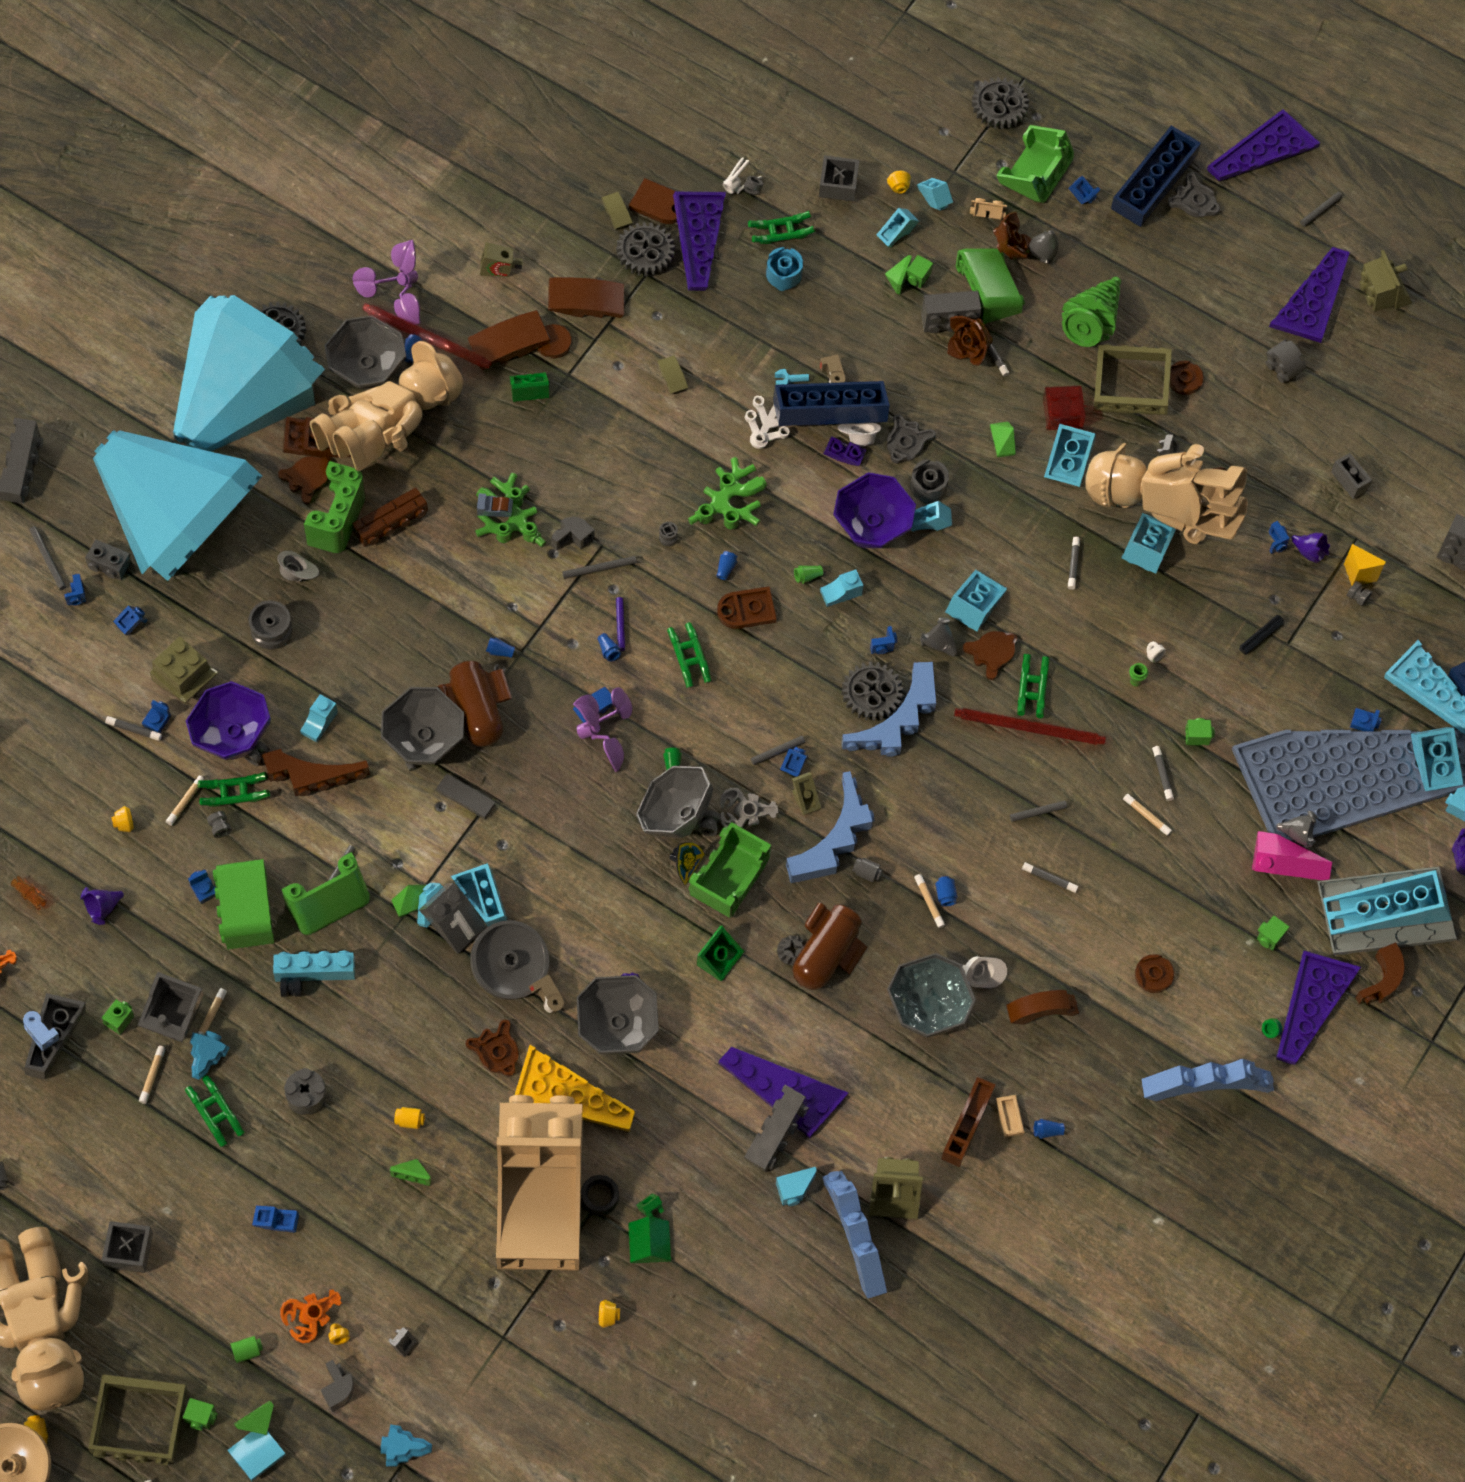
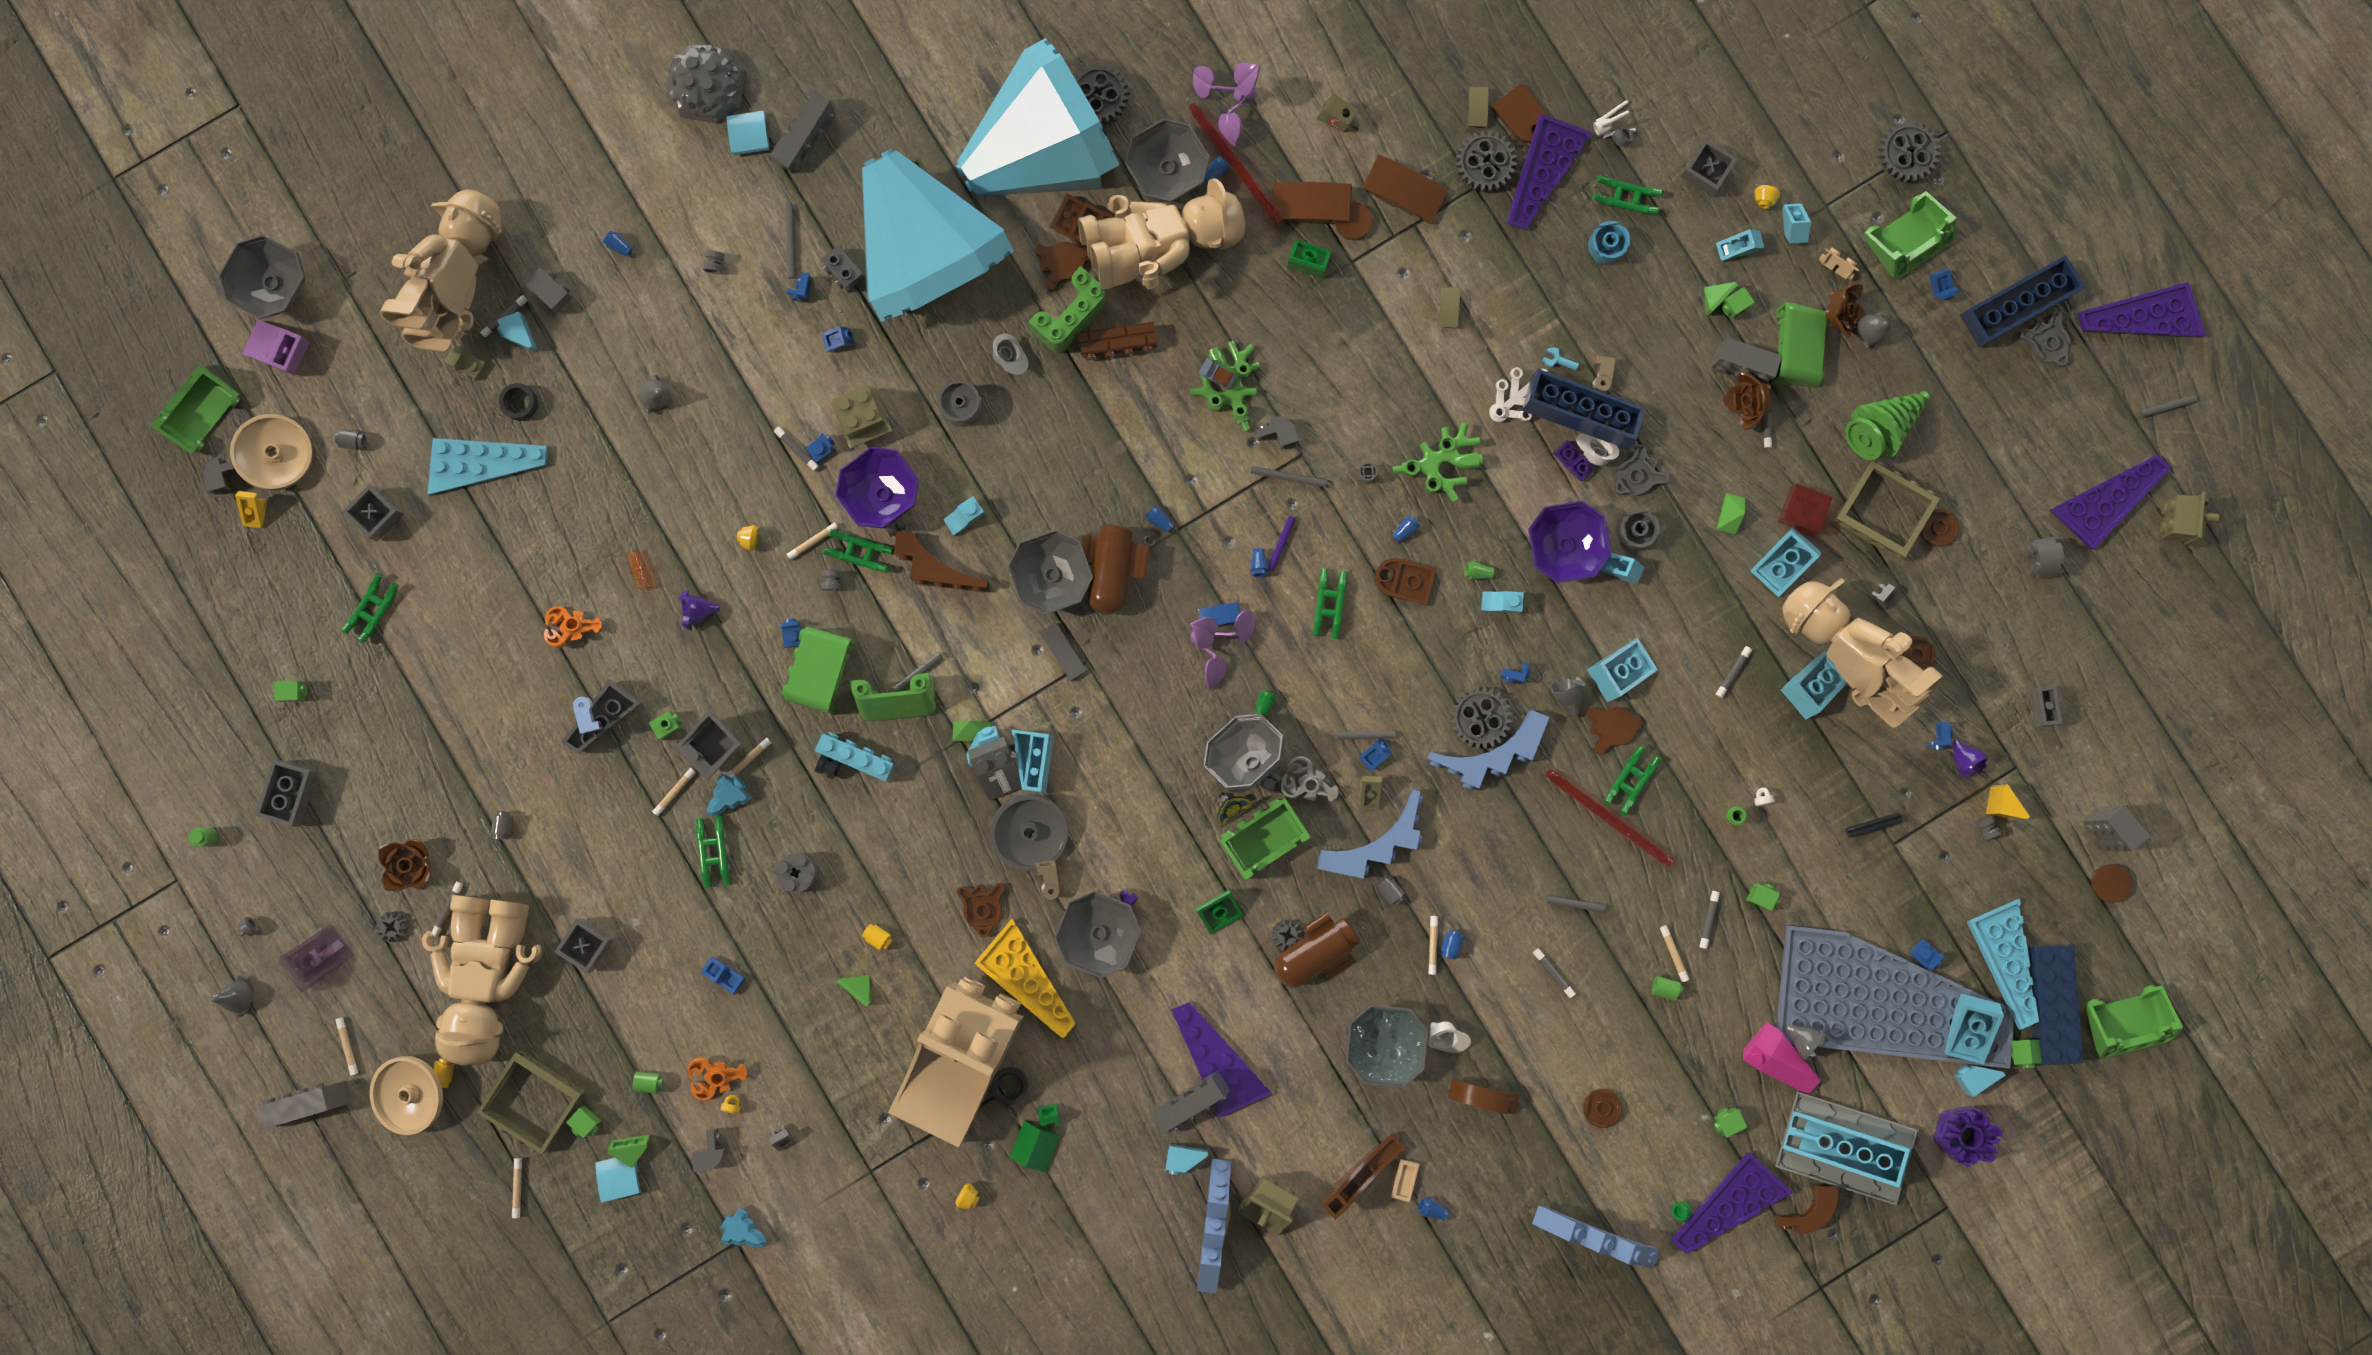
camera: 30 degrees right, 20 degrees up
none -> bright green brick [1652,976,1683,1001]

